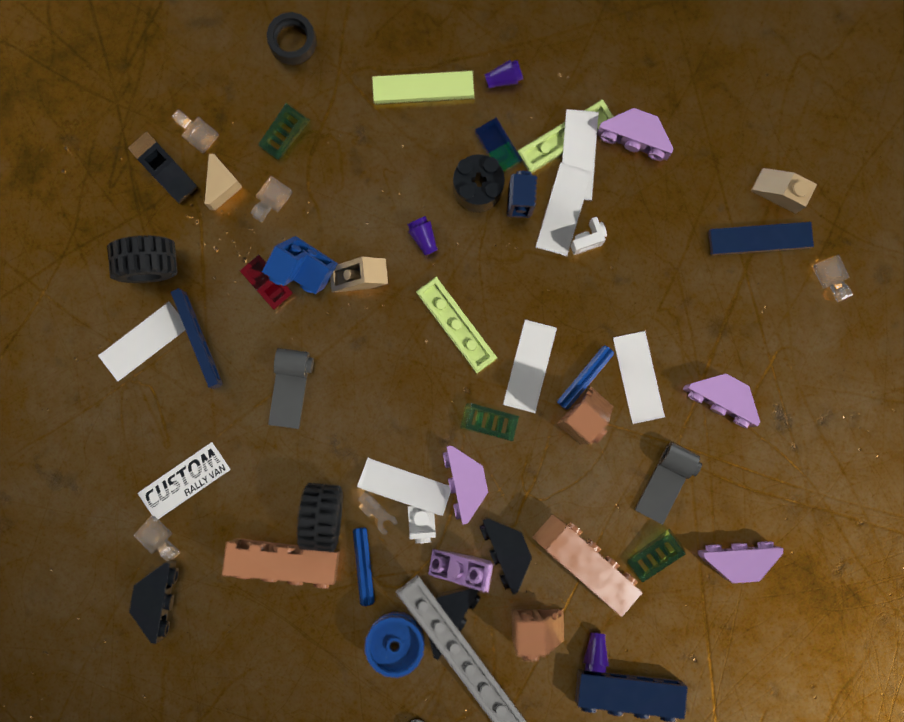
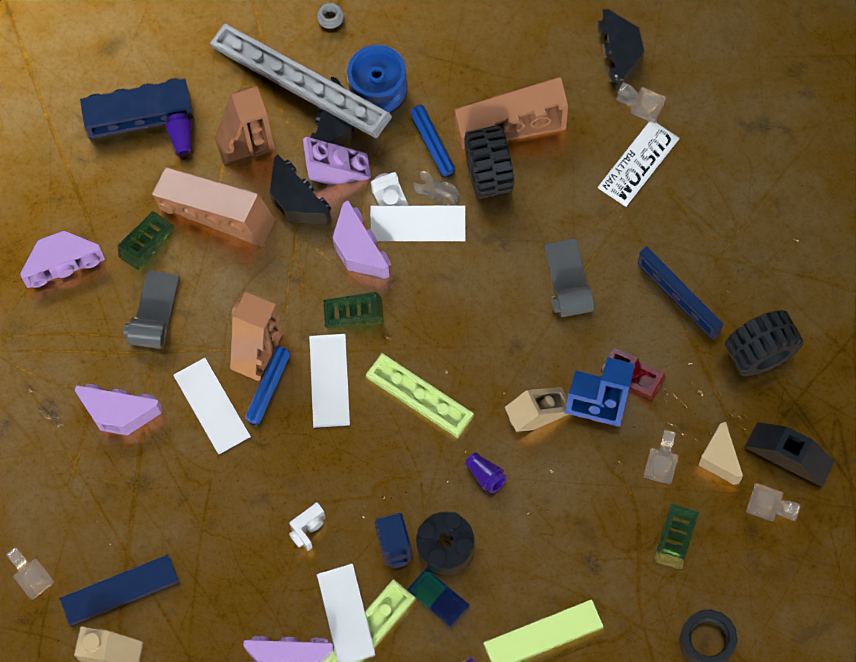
camera: 170 degrees right, 15 degrees down
white sticker [98,301,185,381] -> none
white sticker [536,163,592,256] -> none

